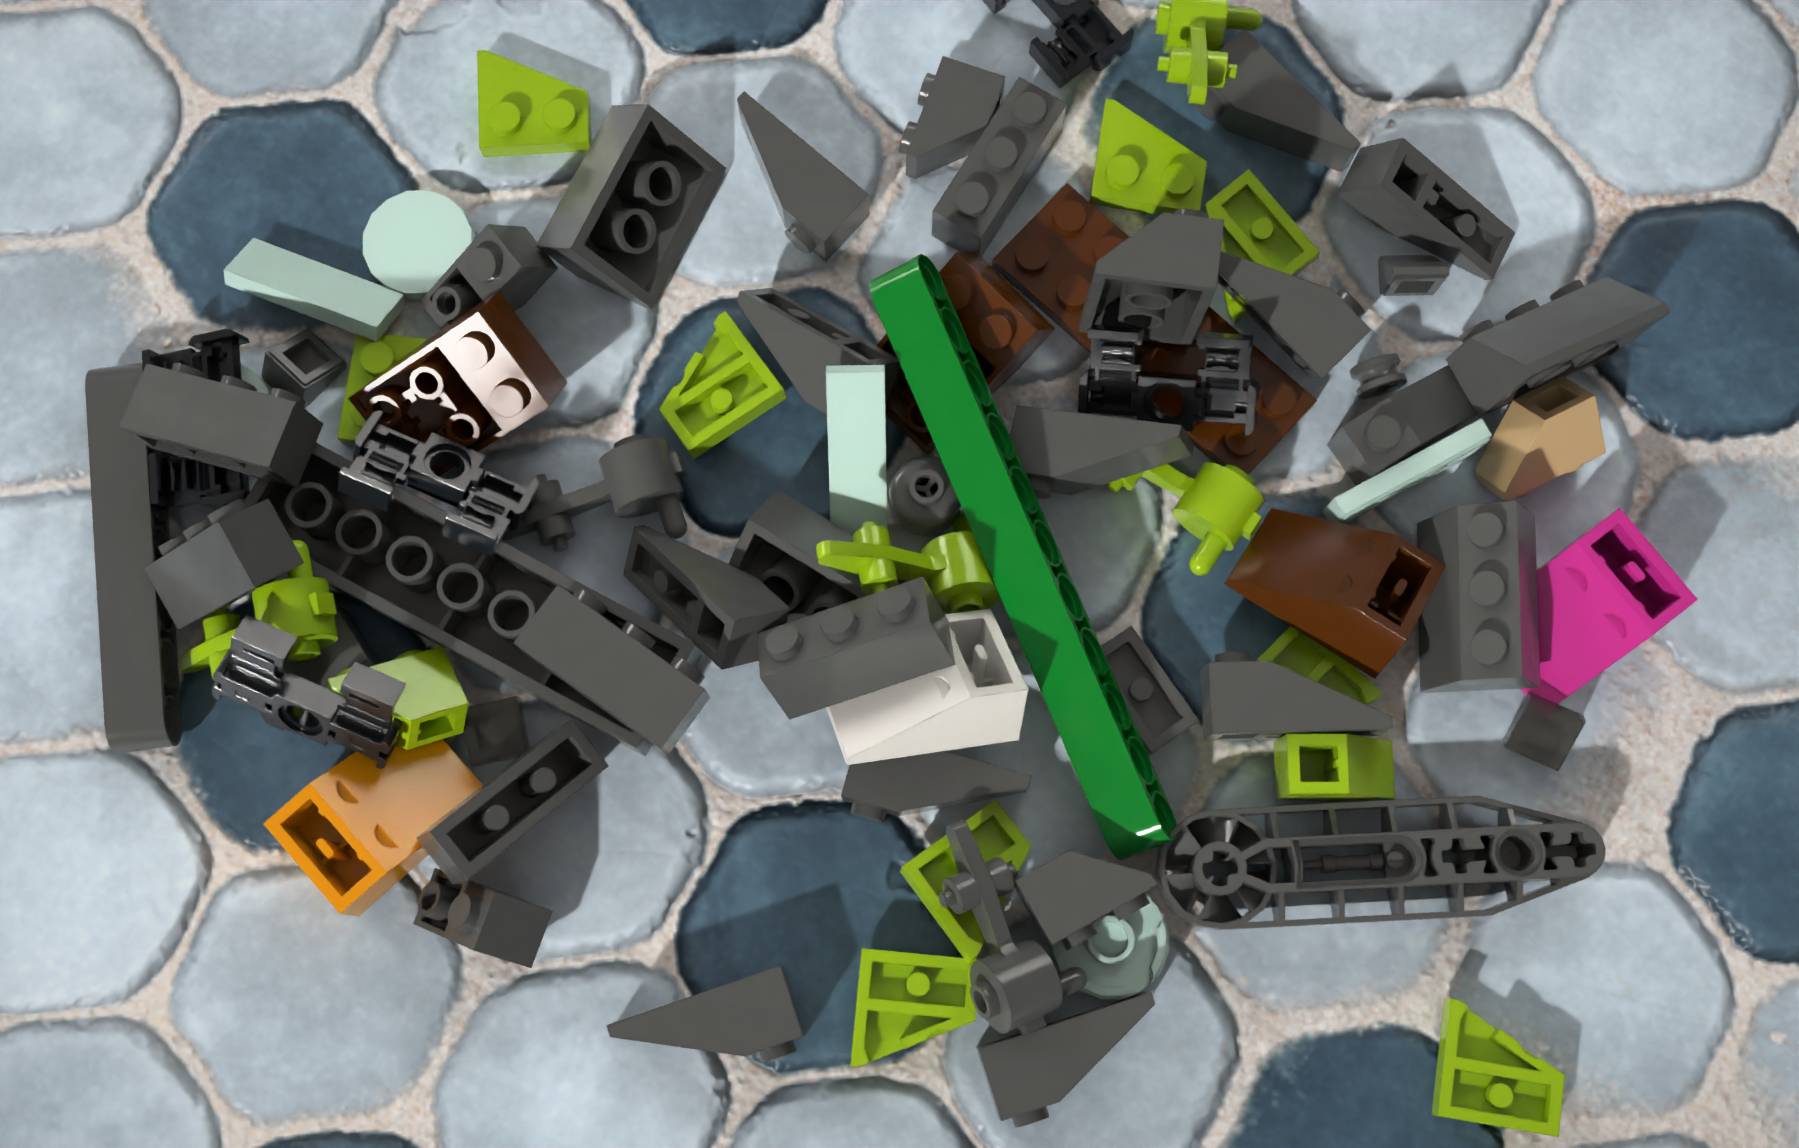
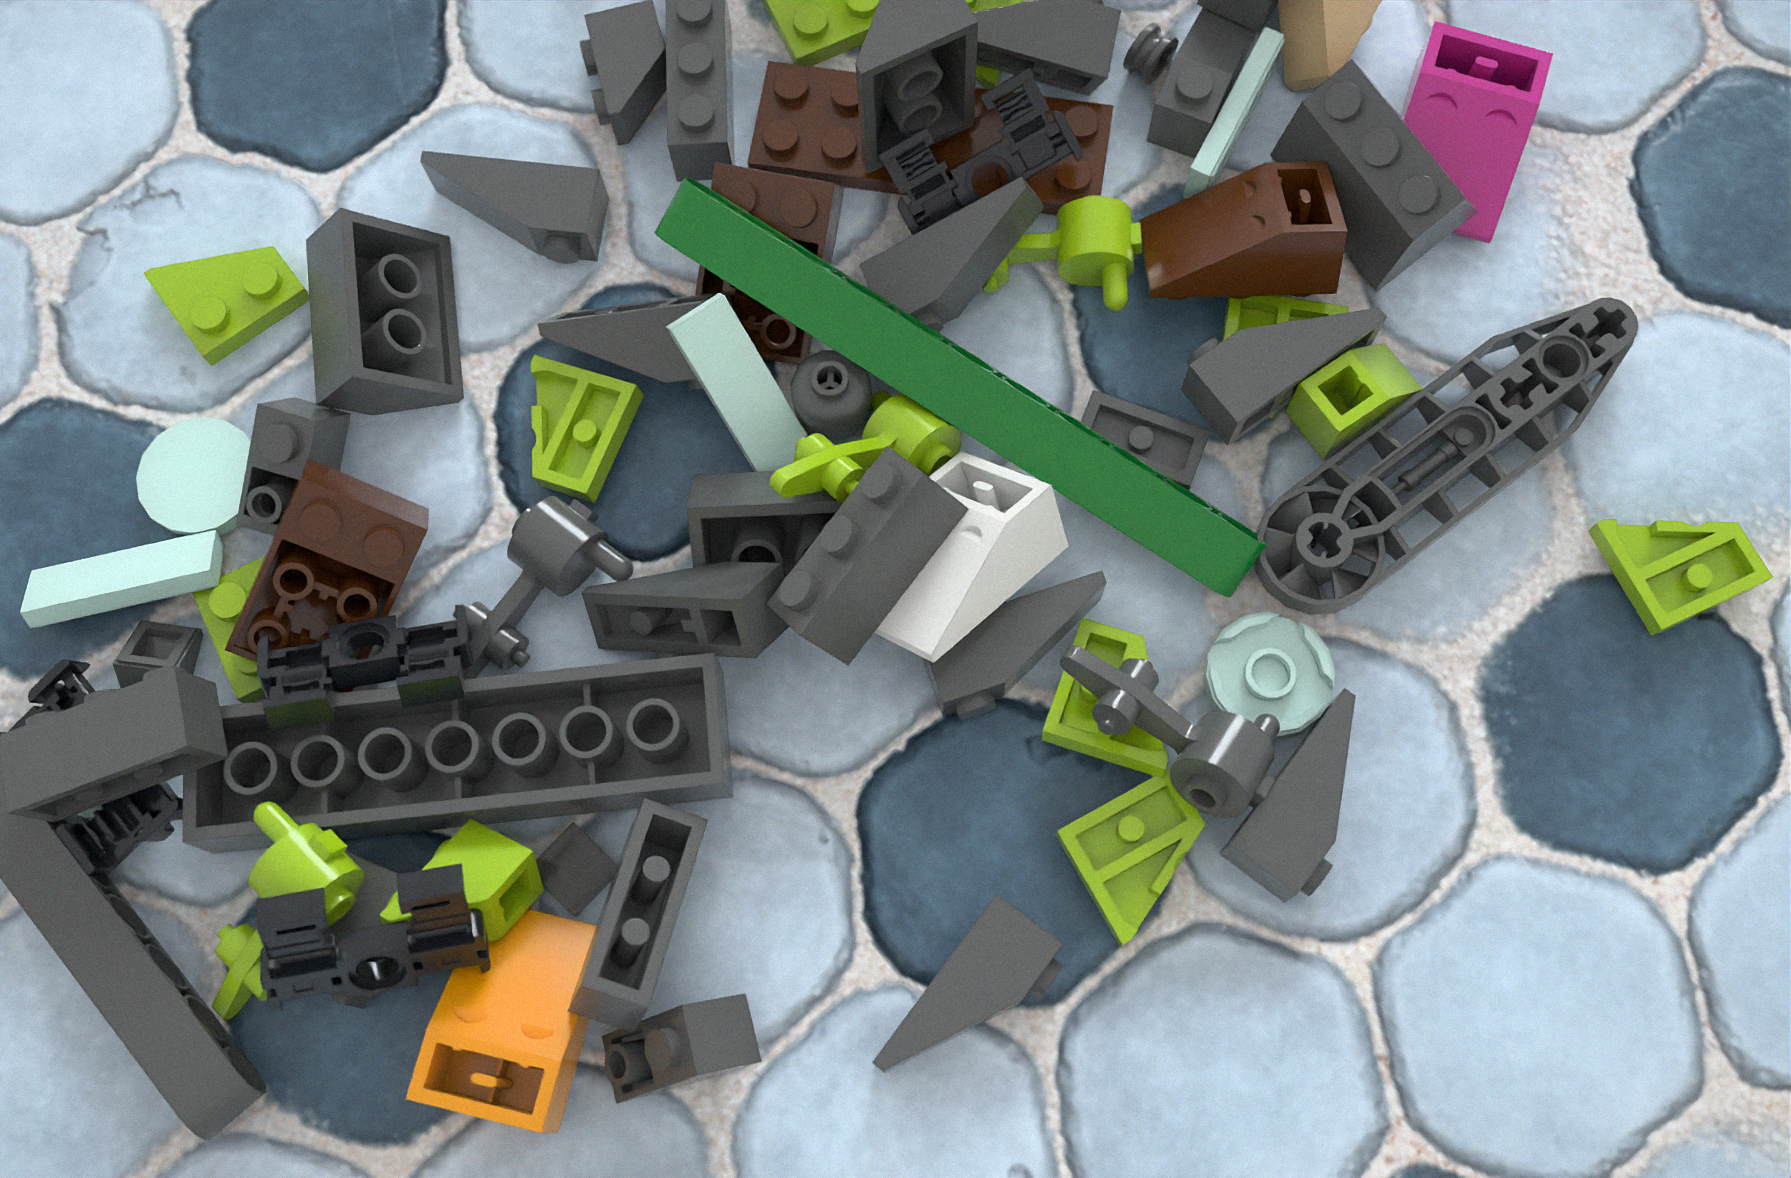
camera: 30 degrees left, 5 degrees down
dark grey brick [144,498,304,630] -> none
dark grey brick [514,585,710,756] -> none
dark grey slope [1014,850,1158,950] -> none
clear smoke tile [1502,692,1586,771] -> none

